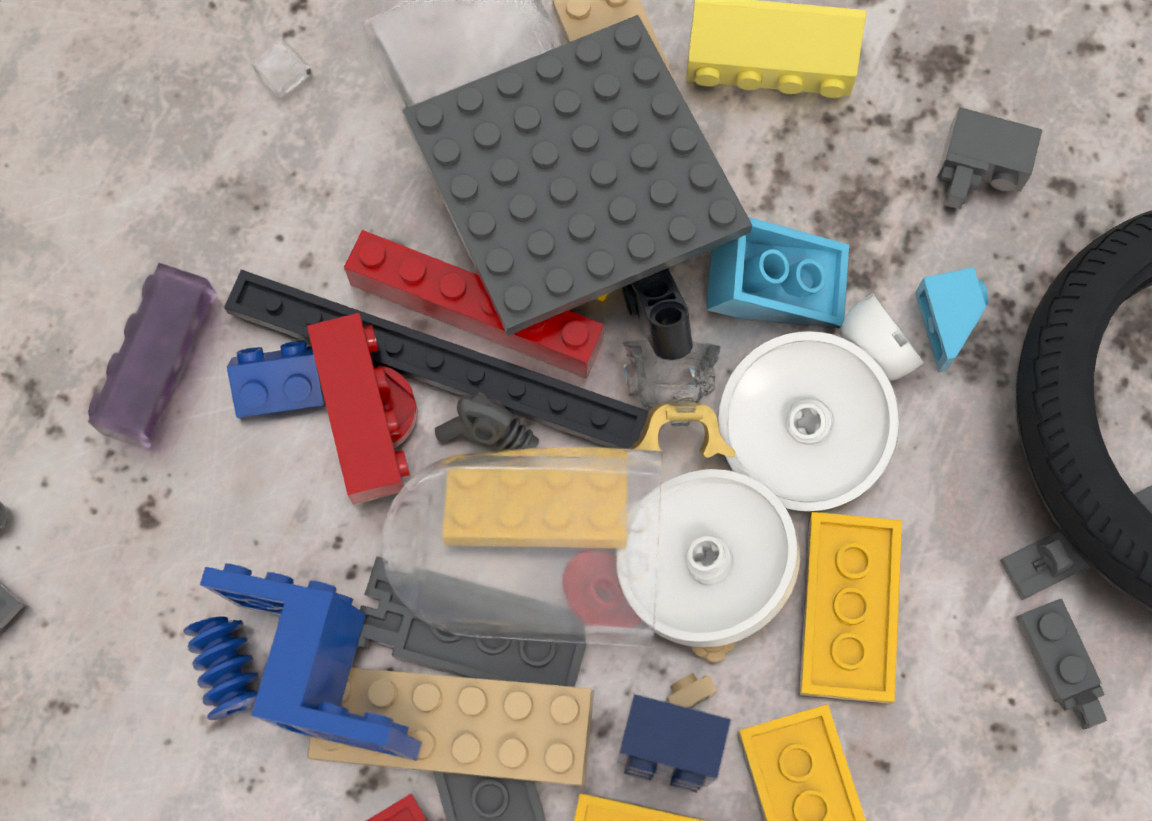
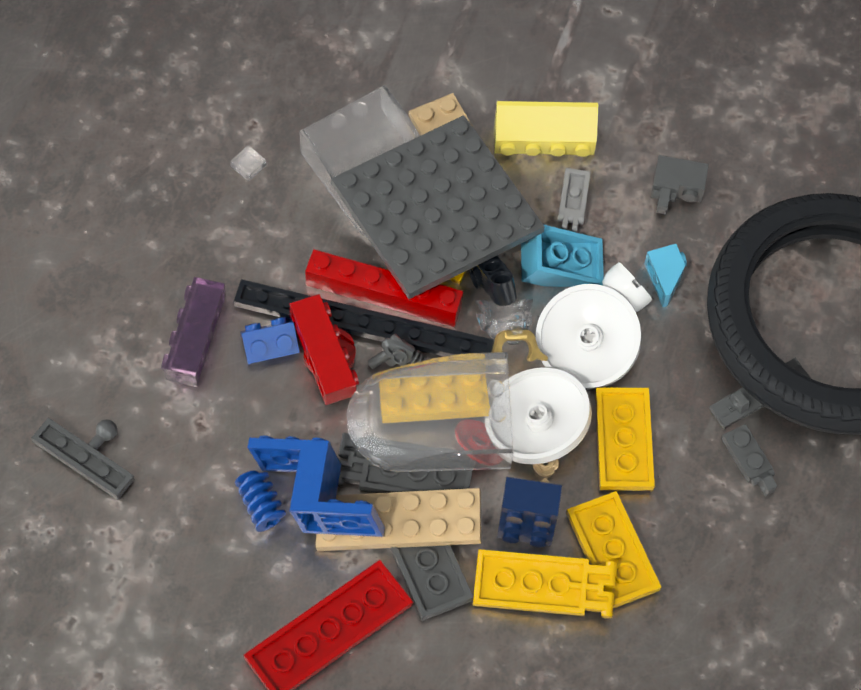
camera: 10 degrees left, 10 degrees down
none -> light grey hinge [558,168,591,233]

